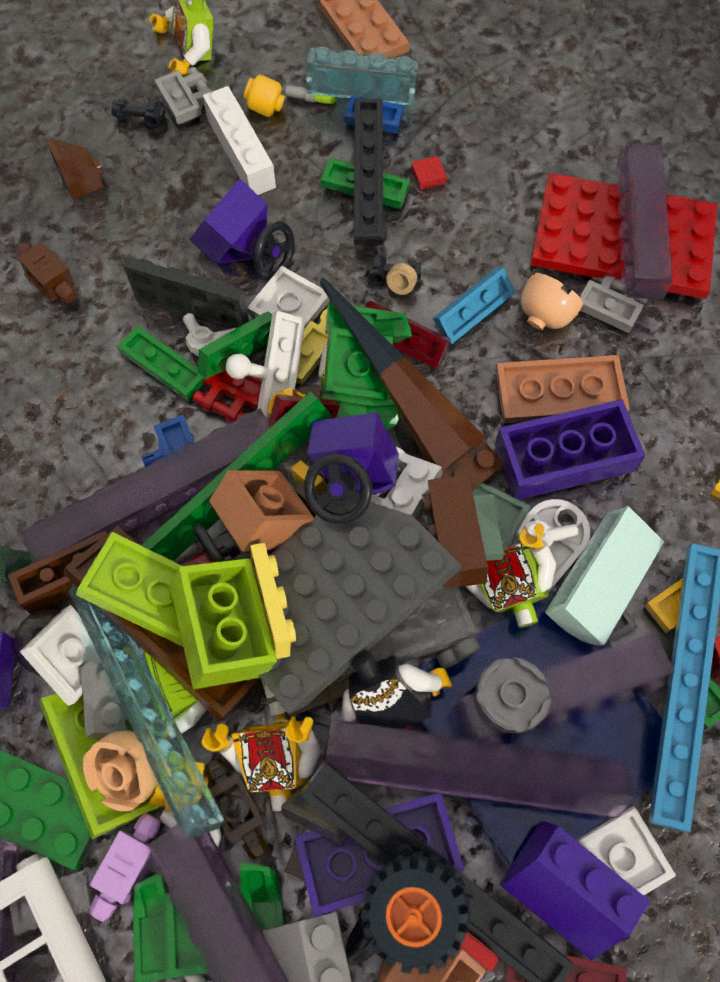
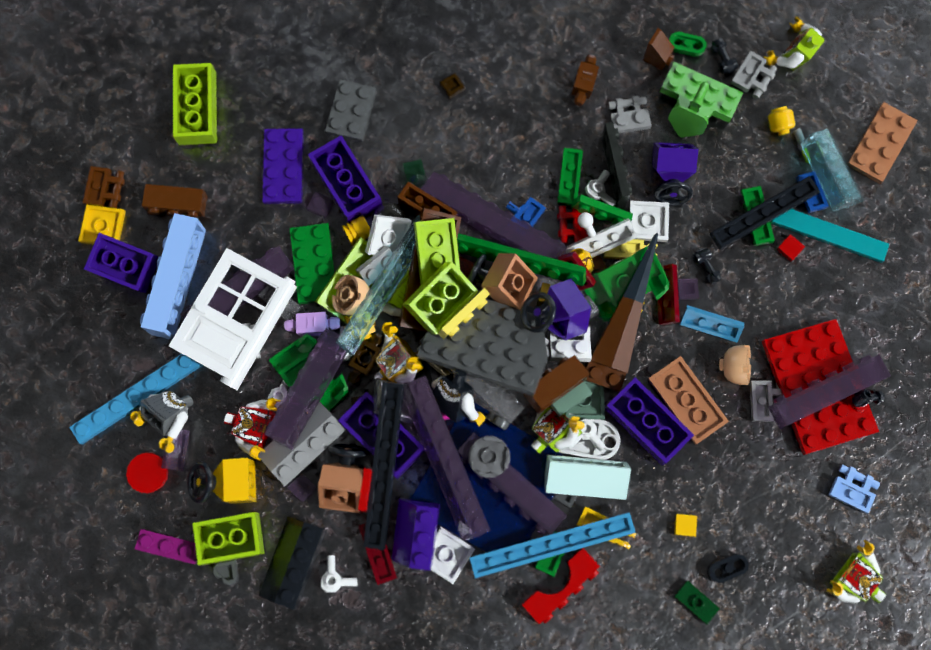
camera: 60 degrees right, 10 degrees up
white brick [203,86,276,195] -> none
black wheel [361,852,470,974] -> none
tan tile [386,263,417,295] -> none
none -> yellow piece [342,215,371,246]
none -> light grey plate [608,96,651,133]
none -> bright green plate [660,62,743,137]
none -> green plate [669,32,707,57]
none -> clear purple plate [678,279,699,300]
none -> teal tile [771,209,889,263]
none -> black bar [852,389,885,408]

